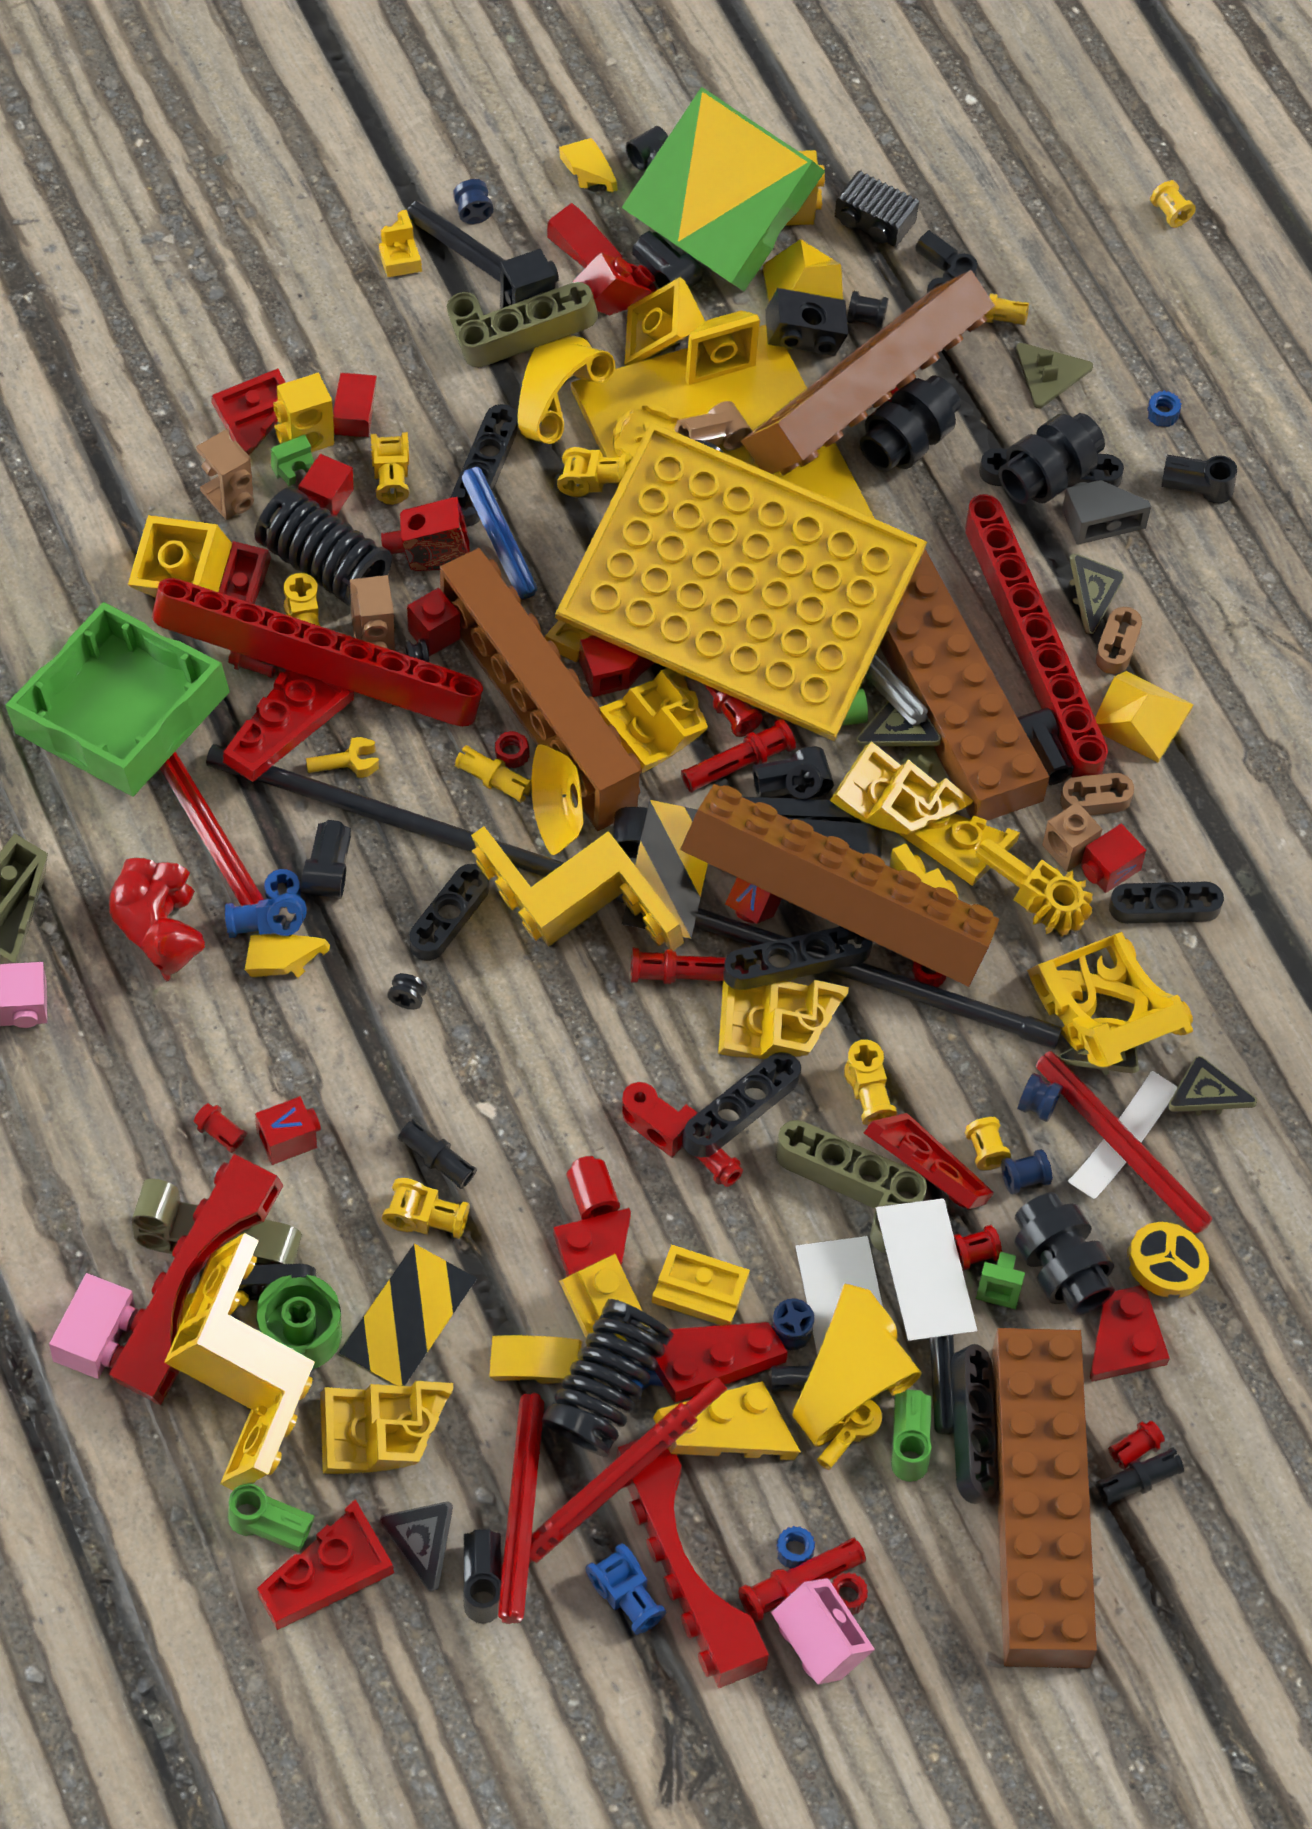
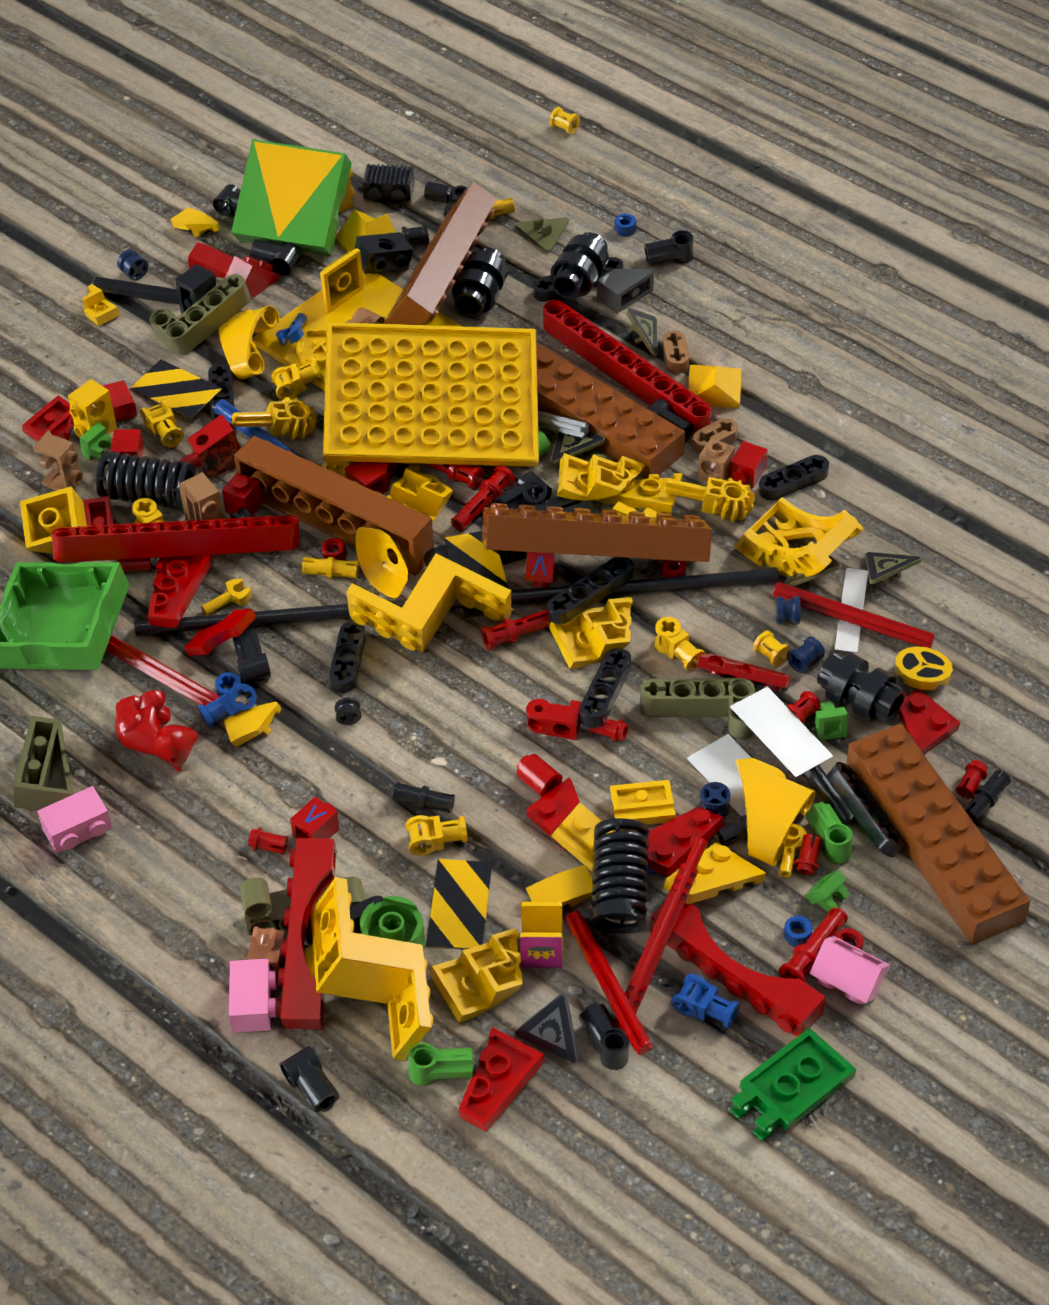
camera: 20 degrees left, 10 degrees down
yellow slope [624,277,706,366] -> none
none -> sticker [130,359,222,418]
none -> red tile [183,608,256,656]
none -> yellow gear [232,397,317,440]
none -> nougat brick [246,927,286,980]
none -> blue bar [276,313,307,346]
none -> black piece [280,1046,339,1113]
none -> piece [520,902,563,968]
none -> green tile [729,1027,857,1141]
none -> red pin [794,834,822,875]
none -> bright green tile [805,870,849,912]

